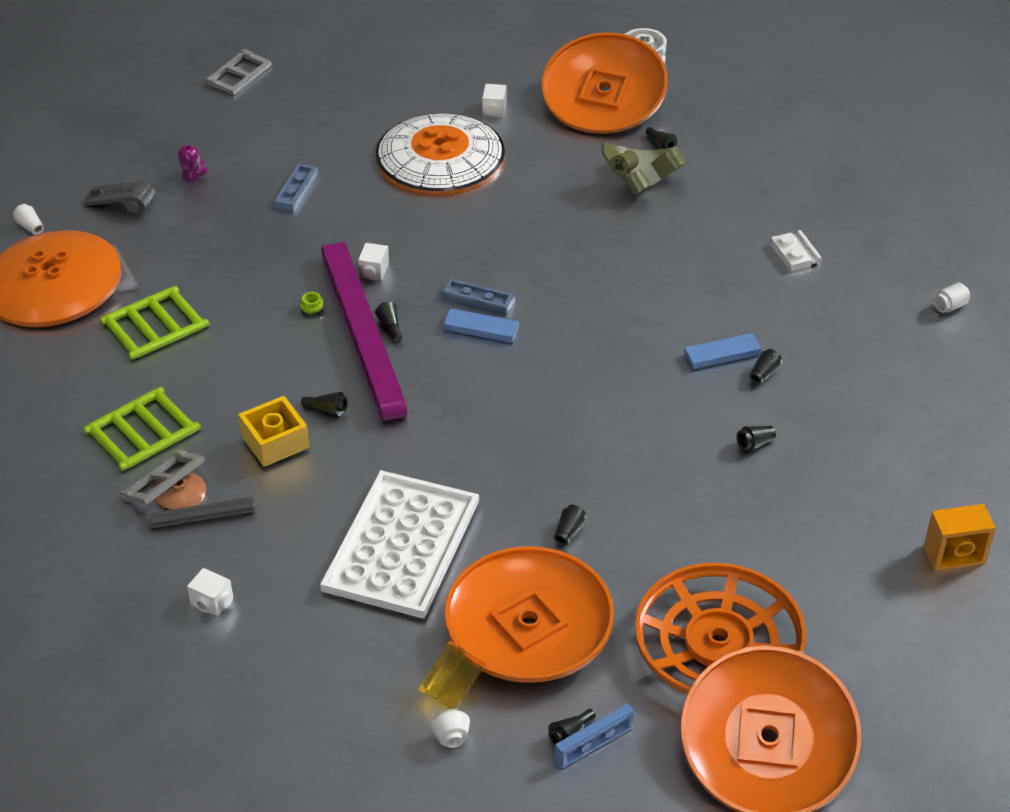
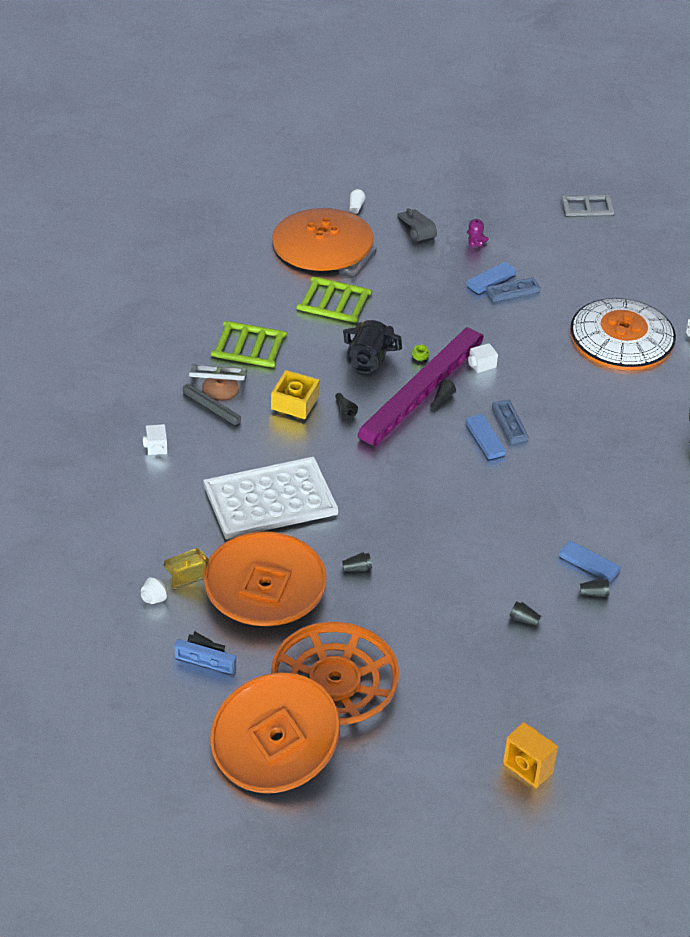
camera: 50 degrees right, 0 degrees up
none -> black container [343,320,402,374]
none -> medium blue tile [467,262,517,294]

